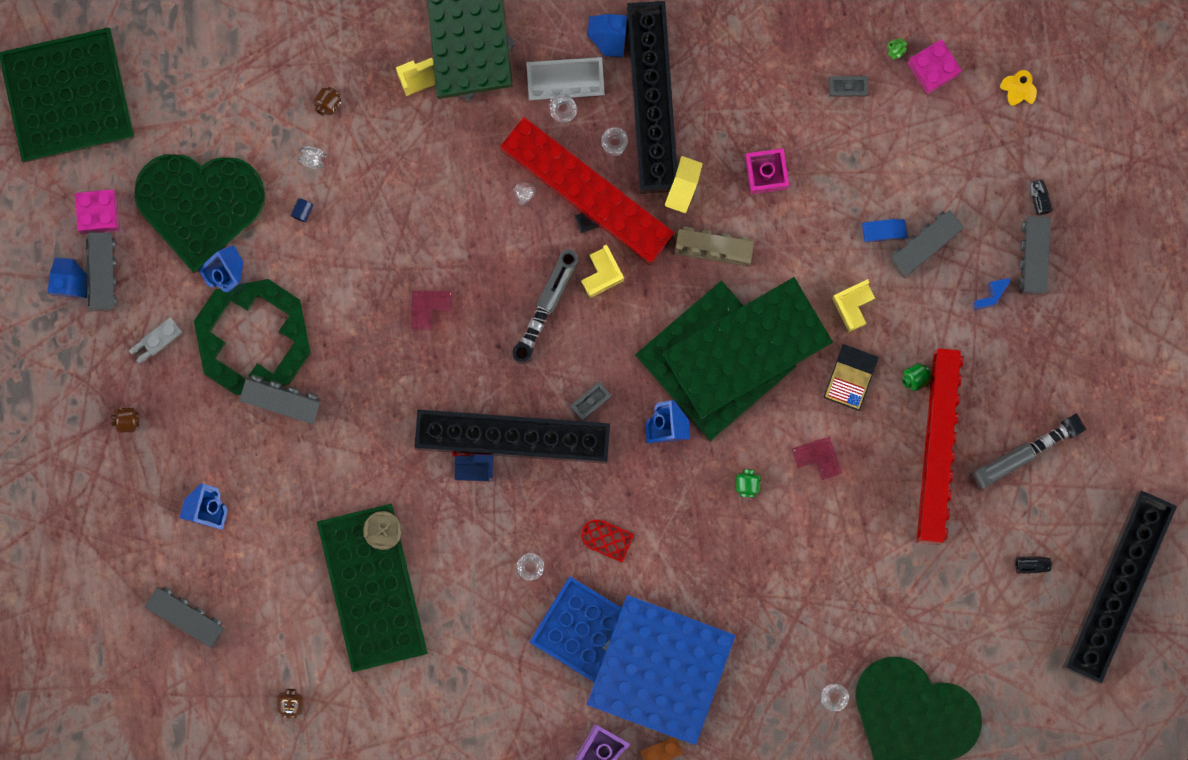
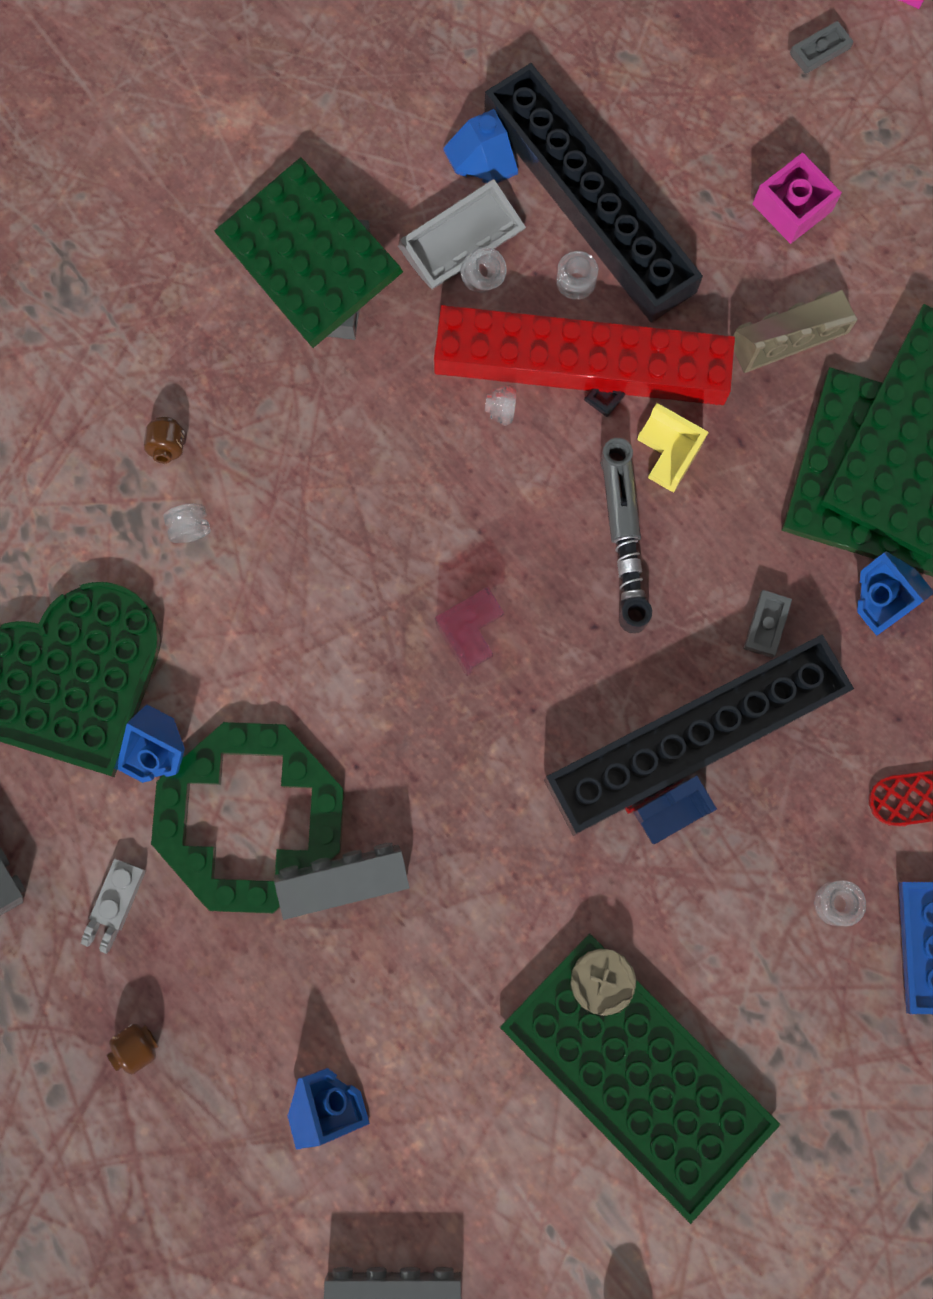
camera: 25 degrees left, 5 degrees down
dark blue beam [290,198,314,223] -> none
light yellow panel [396,58,436,96] -> none
light yellow panel [665,156,703,213] -> none

